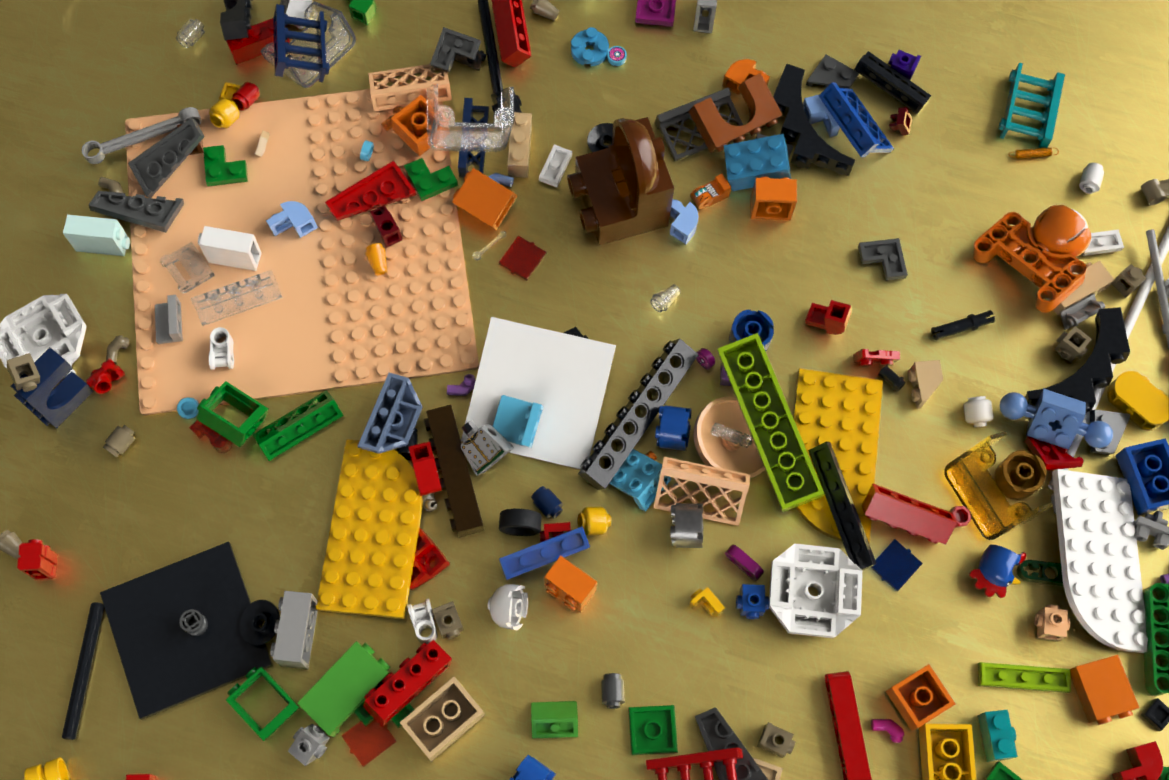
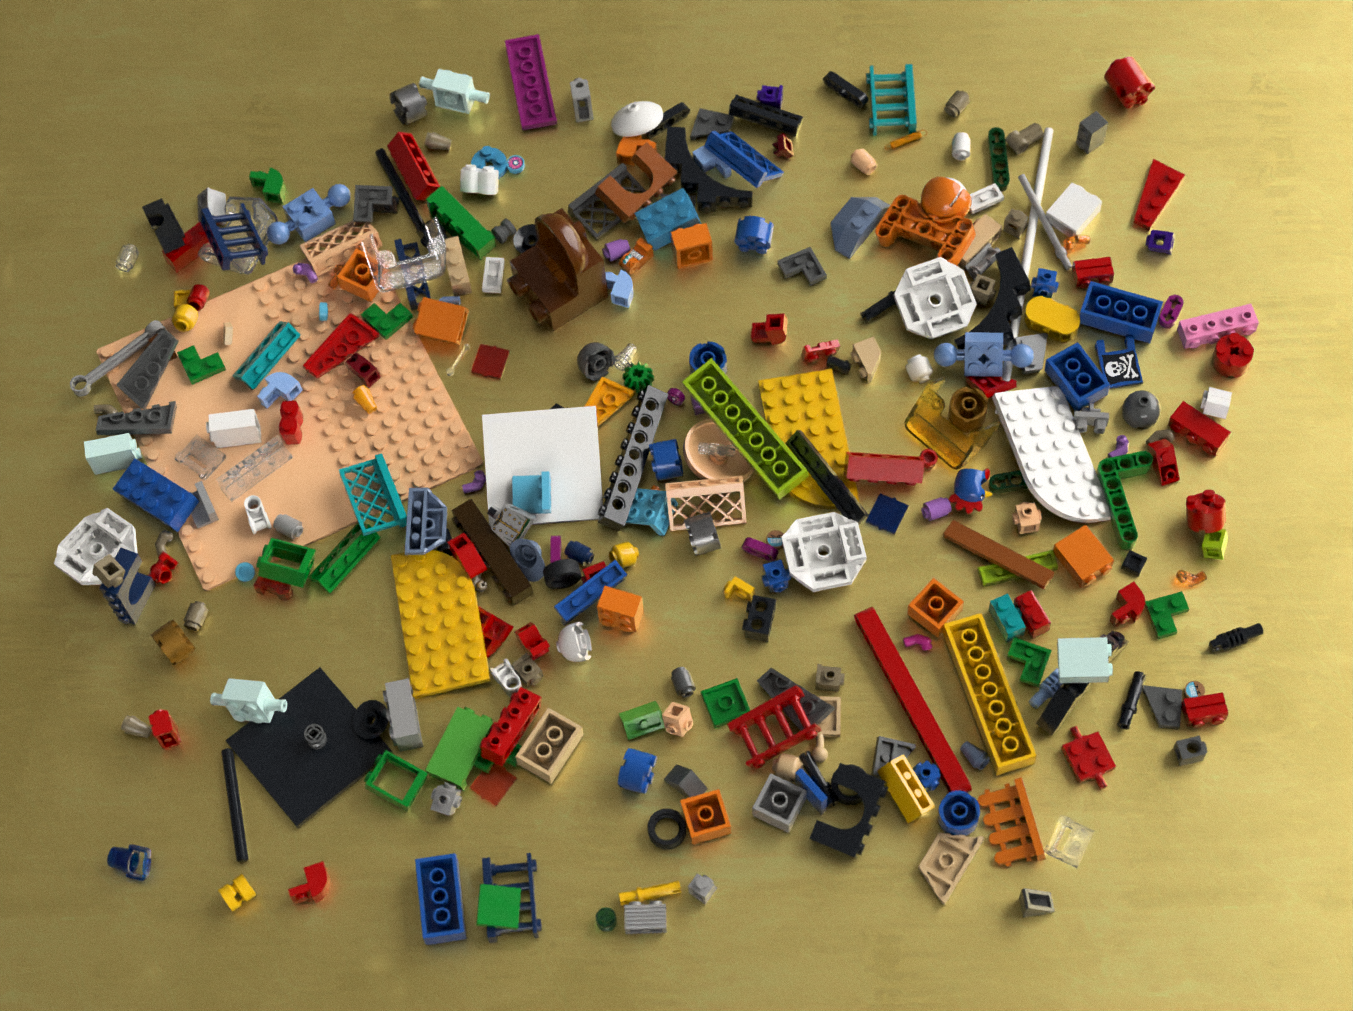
camera: 10 degrees left, 5 degrees down
none -> blue brick [113,458,200,532]
none -> pearl gold brick [151,619,196,666]
none -> light aqua brick [210,678,287,724]
none -> teal fence [232,321,301,390]
none -> medium blue brick [267,184,351,245]
none -> light grey brick [273,514,303,539]
none -> red brick [279,400,303,445]
none -> medium lavender arm [293,263,318,283]
none -> teal fence [339,453,407,536]
none -> green wedge [426,186,496,260]
none -> white brick [460,165,499,195]
none -> dark grey wheel [491,218,516,244]
none -> sand blue piece [510,538,545,582]
none -> red brick [514,622,550,661]
none -> magenta beam [550,535,562,563]
none -> dark grey cylinder [577,342,615,381]
none -> light orange wing [584,377,635,428]
none -> medium lavender brick [602,239,630,261]
none -> white dish [611,101,663,137]
none -> green gear [622,361,654,394]
none -> black beam [645,102,690,138]
none -> light nougat brick [662,702,693,737]
none -> blue brick [734,216,774,254]
none -> black brick [742,595,776,642]
none -> tile [766,530,784,550]
none -> black beam [823,71,869,108]
none -> sand blue wedge [830,197,890,259]
none -> light nougat brick [851,149,877,175]
none -> white piece [893,257,977,340]
none -> medium lavender brick [921,497,952,521]
none -> dark orange tile [943,520,1055,590]
none -> dark tan brick [944,91,970,117]
none -> dark green beam [988,127,1010,191]
none -> red brick [1013,590,1051,639]
none -> blue brick [1031,268,1059,298]

